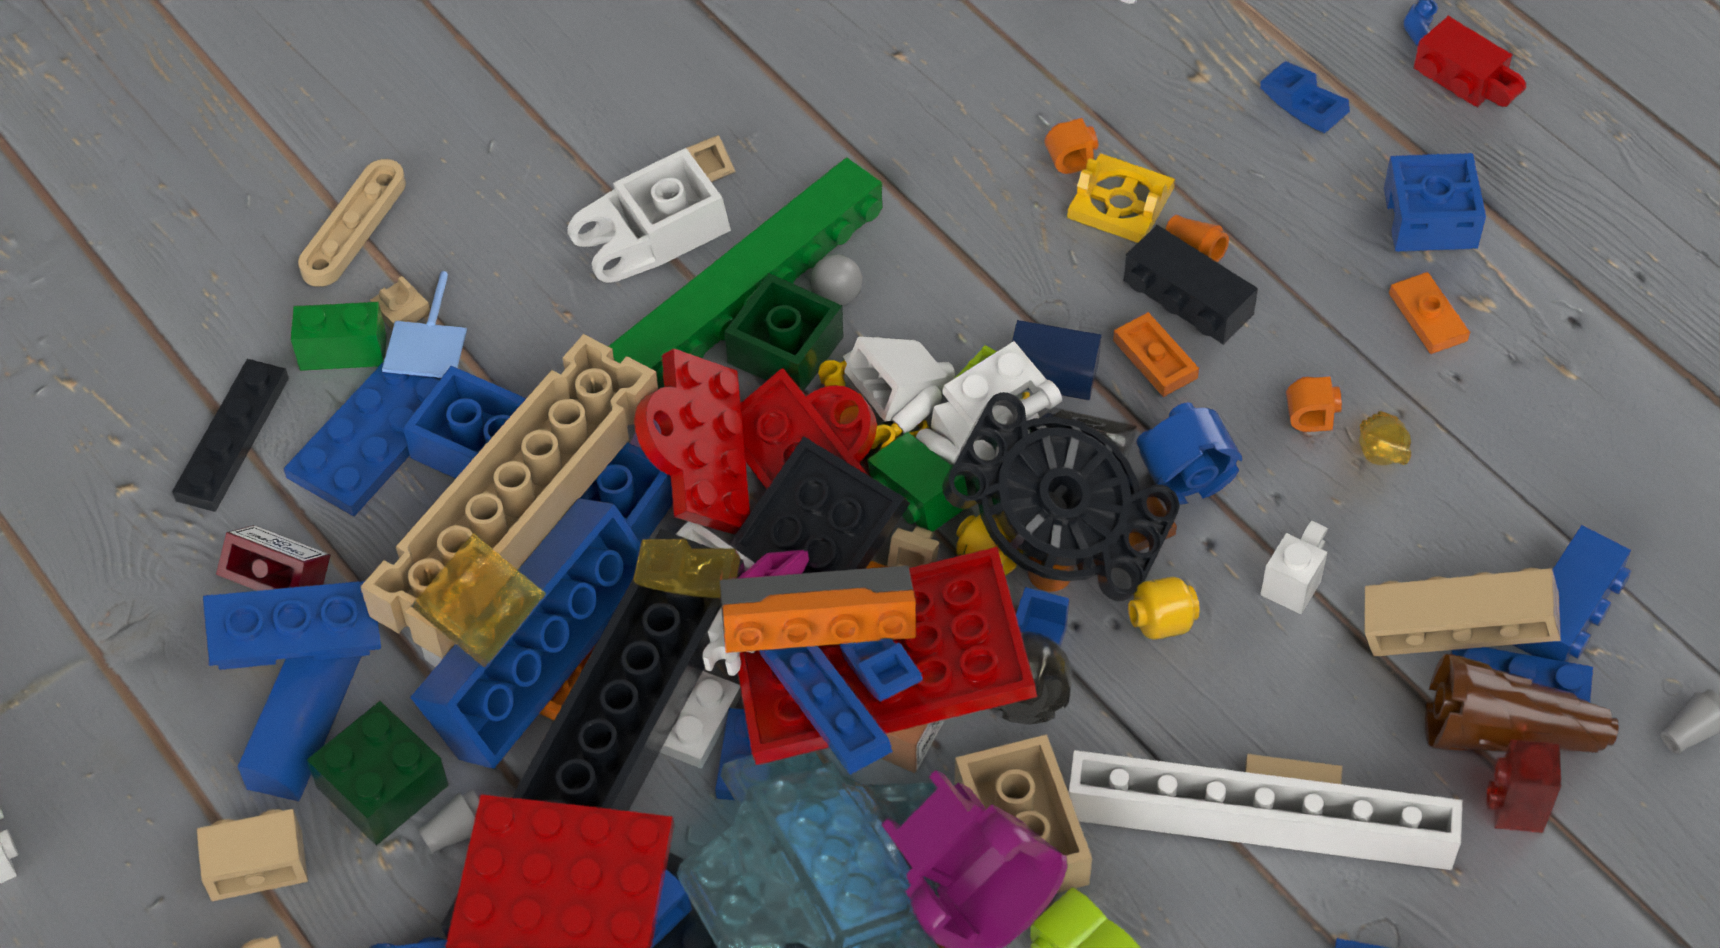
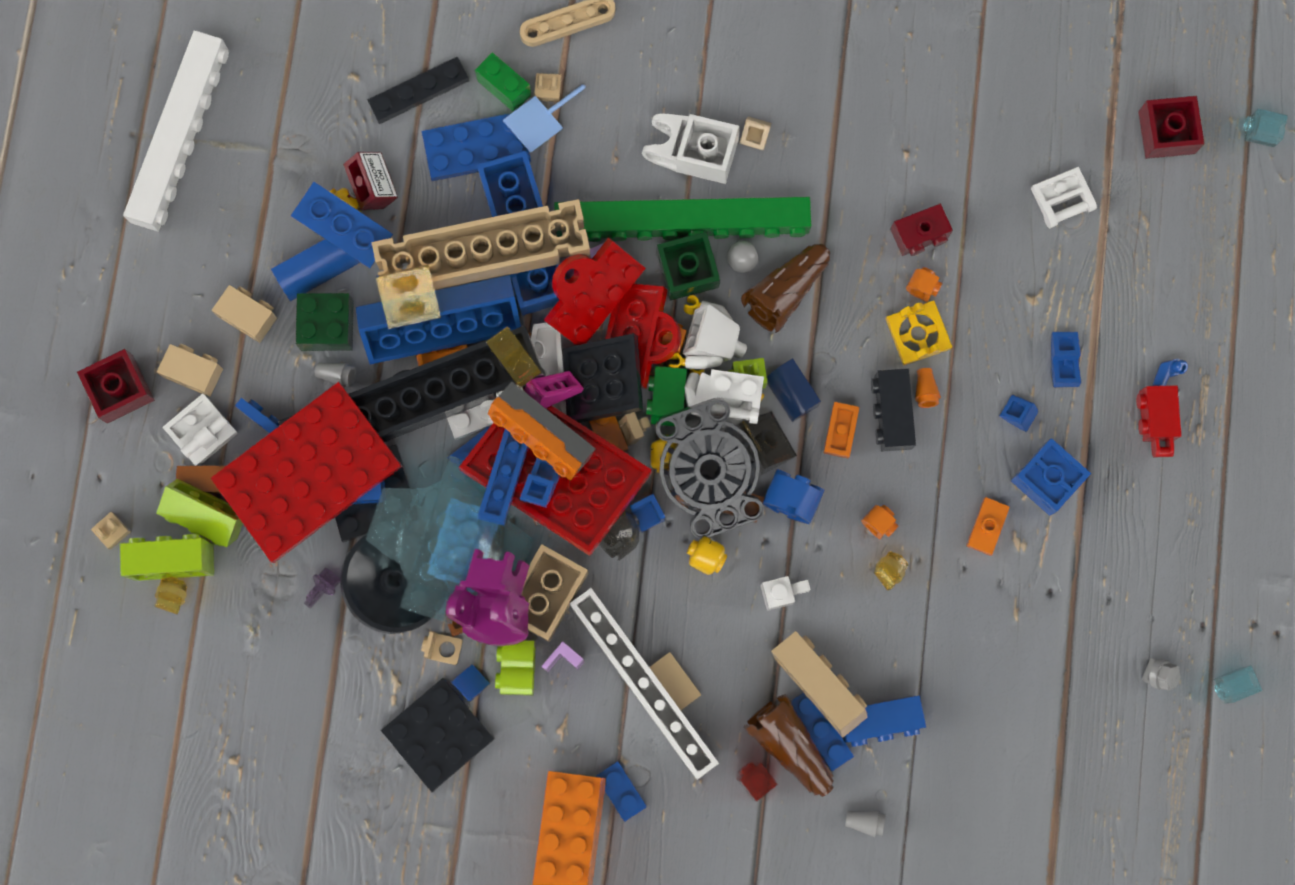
camera: 40 degrees right, 25 degrees up
none -> lavender panel [541,642,584,672]
none -> reddish brown cone [741,244,830,333]
none -> dark red brick [890,203,953,256]
none -> blue slope [999,395,1038,432]

